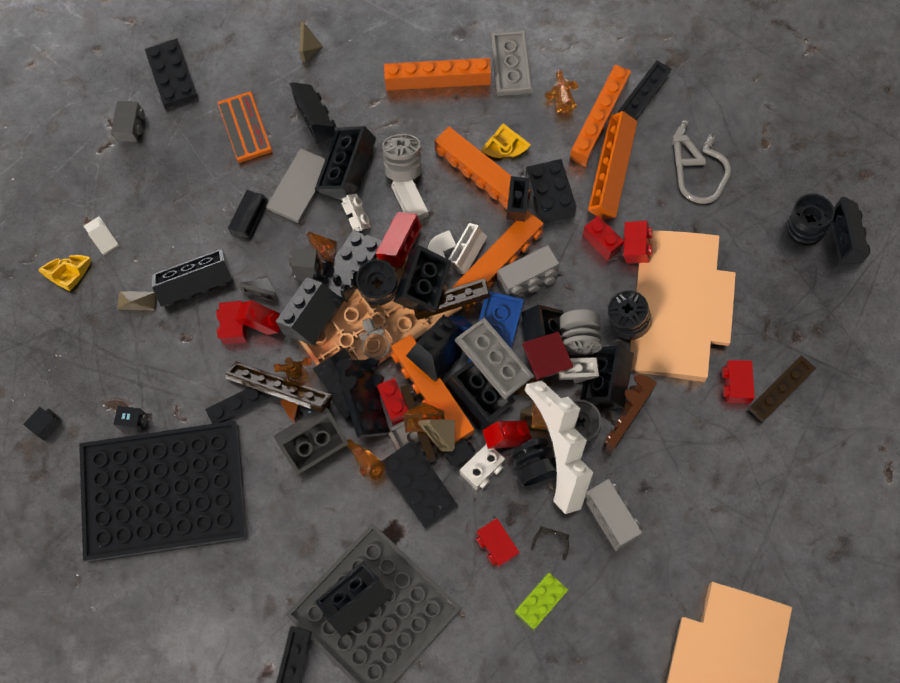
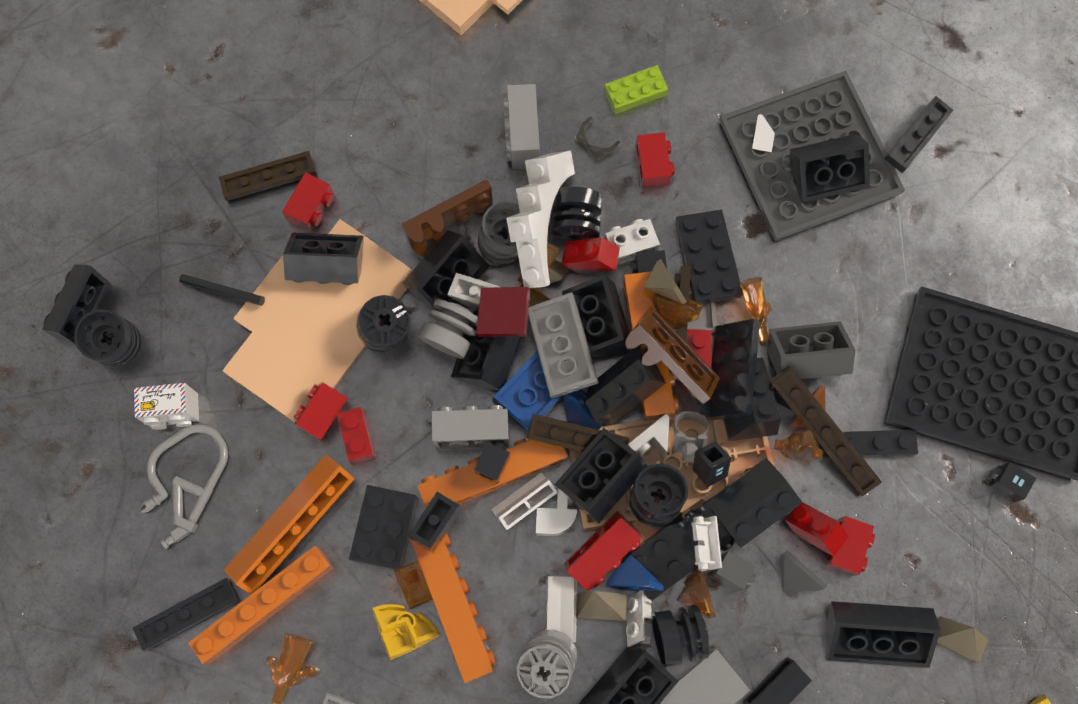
camera: 160 degrees left, 5 degrees up
none -> white brick [134,383,199,430]
none -> black bar [179,274,265,306]
none -> black slope [283,232,364,285]
none -> clear orange slope [394,561,433,609]
none -> black brick [474,442,511,484]
none -> dark tan slope [576,591,628,621]
none -> blue slope [607,555,664,591]
none -> reddish brown hinge [625,307,720,404]
none -> white slope [628,414,669,457]
none -> black wheel [652,604,709,668]
none -> white hinge [691,516,722,571]
none -> black brick [692,441,731,487]
none -> white sticker [752,114,775,152]

